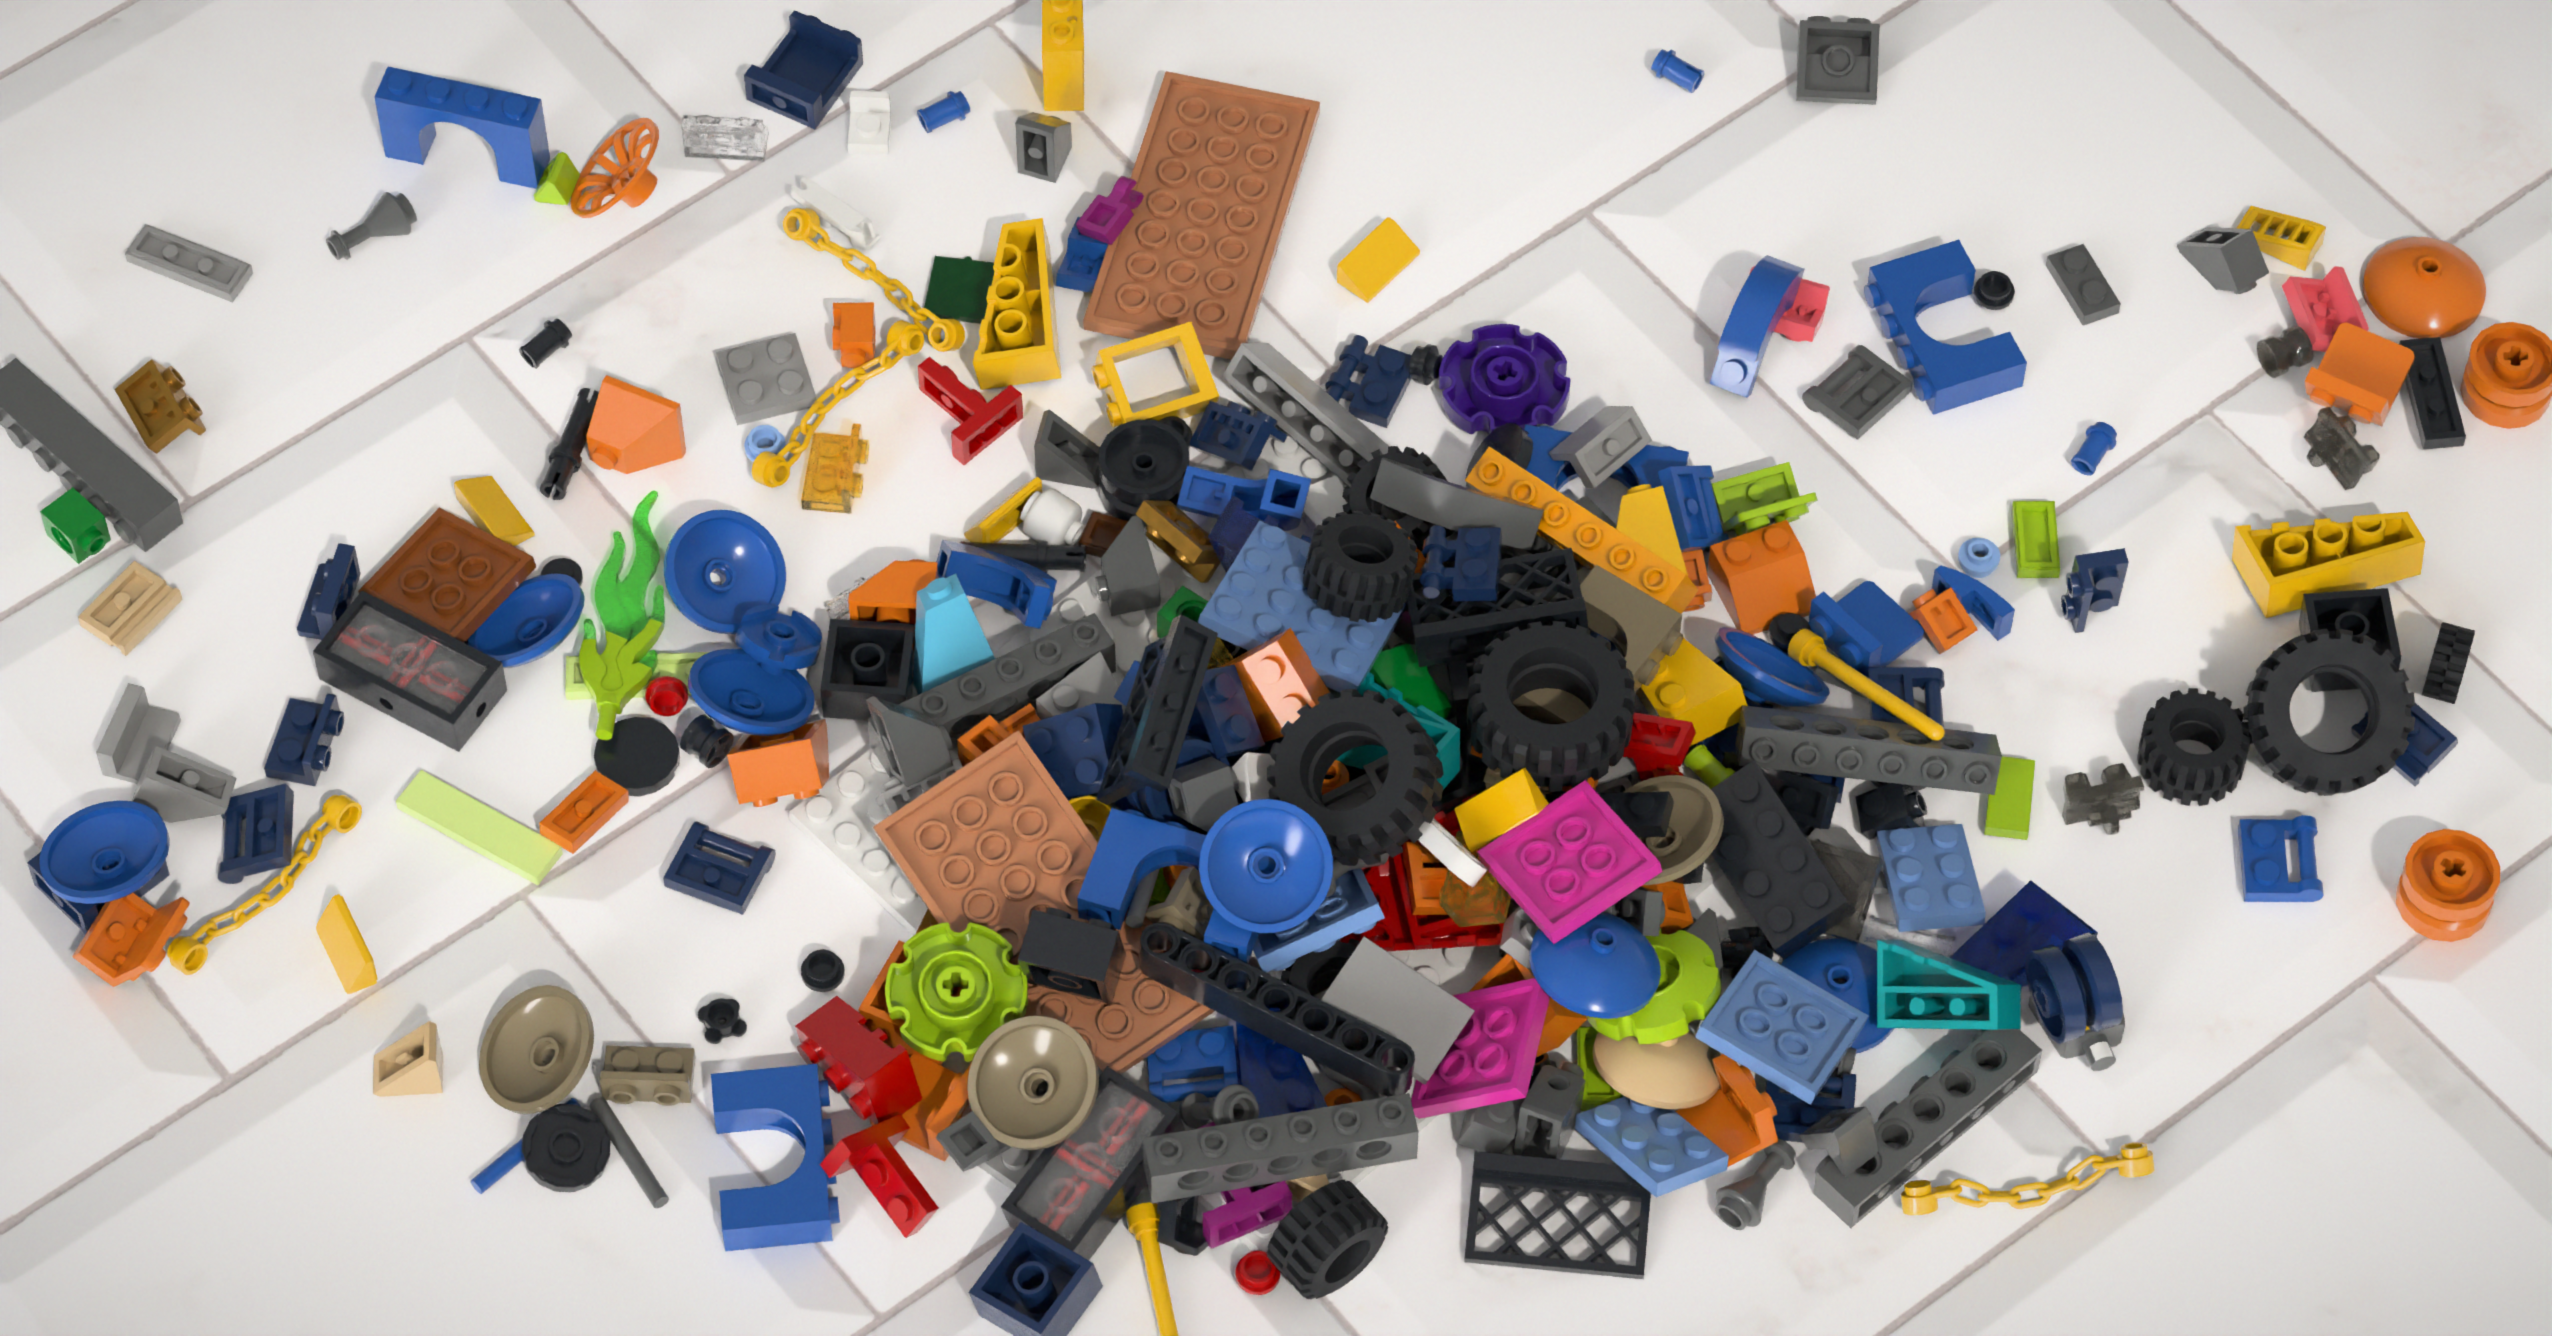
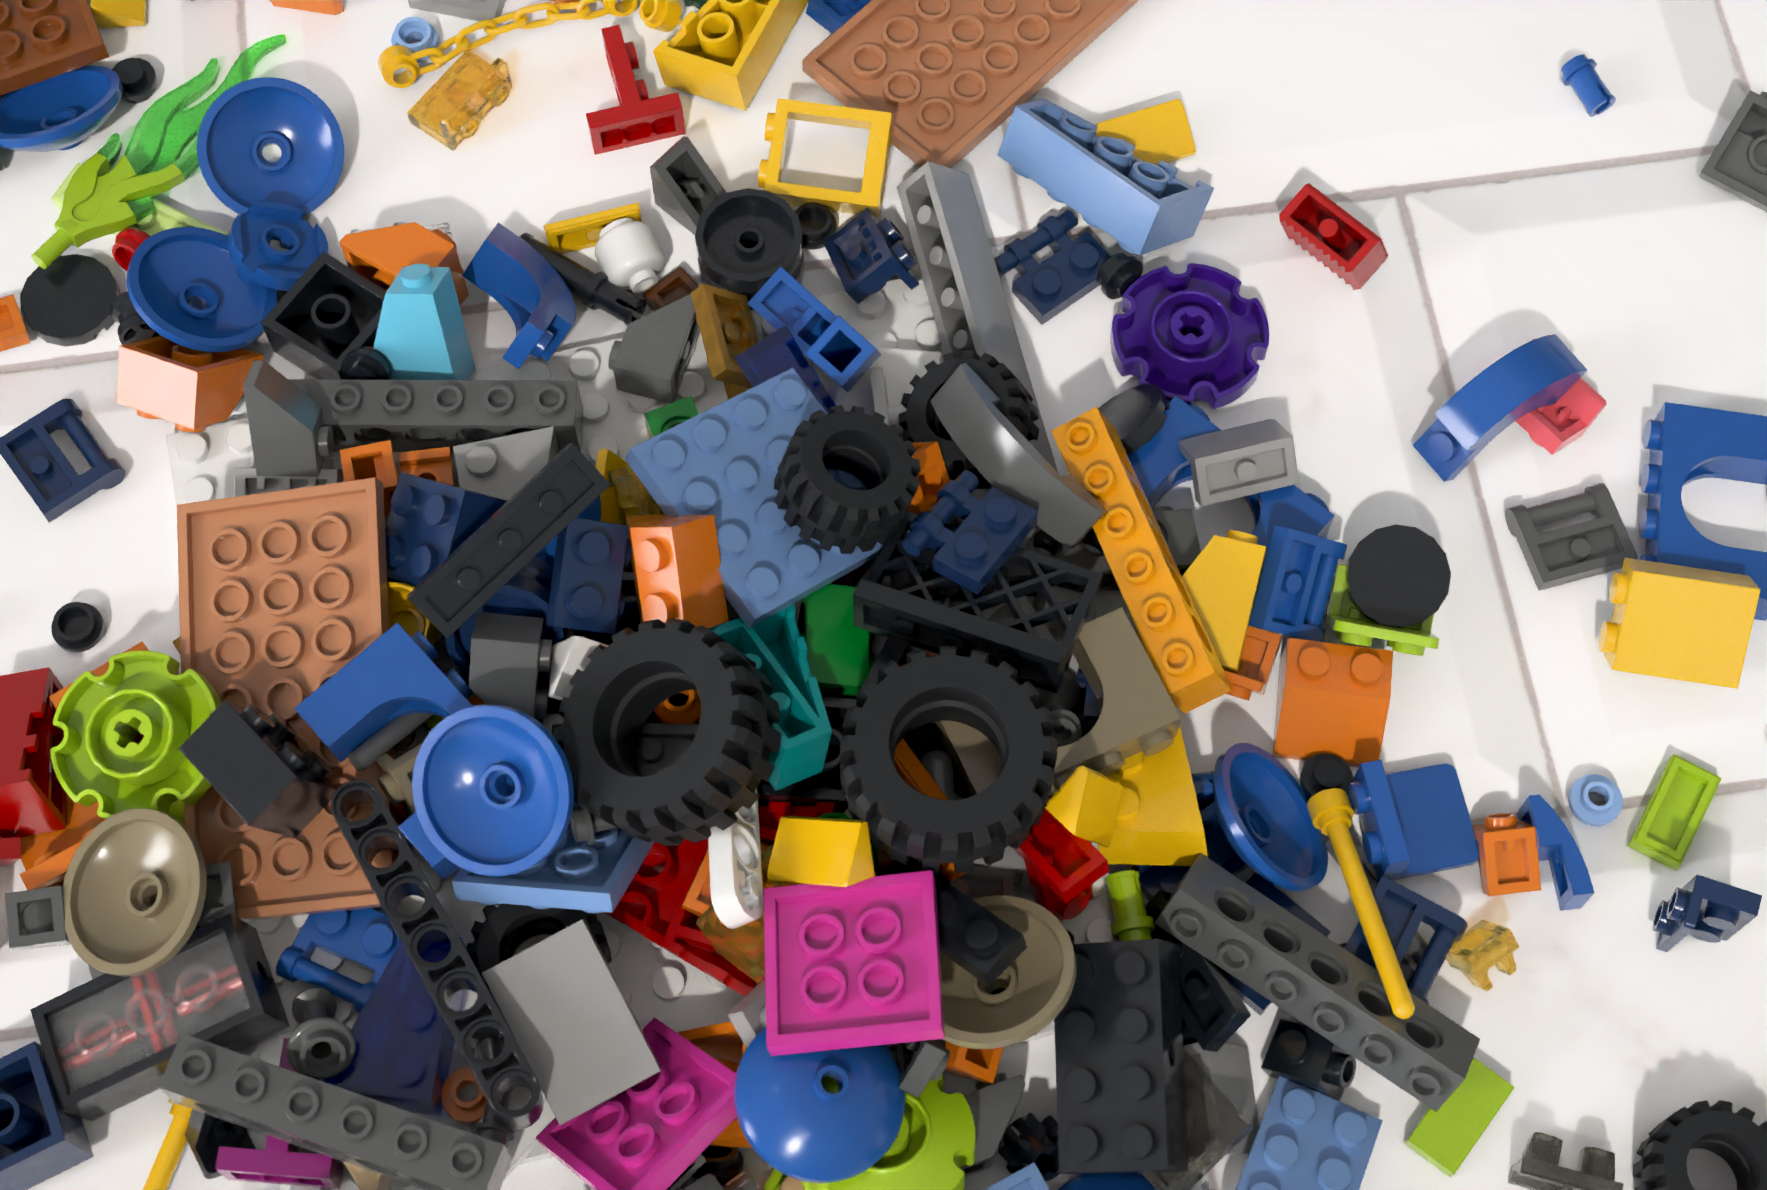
camera: 30 degrees right, 10 degrees up
none -> black plate [341,346,391,380]
none -> medium blue wedge [997,98,1214,256]
none -> yellow slope [1045,765,1123,848]
none -> red brick [1279,183,1388,290]
none -> black tile [1346,524,1451,628]
none -> clear yellow tile [1446,920,1519,991]
none -> yellow brick [1599,557,1761,689]

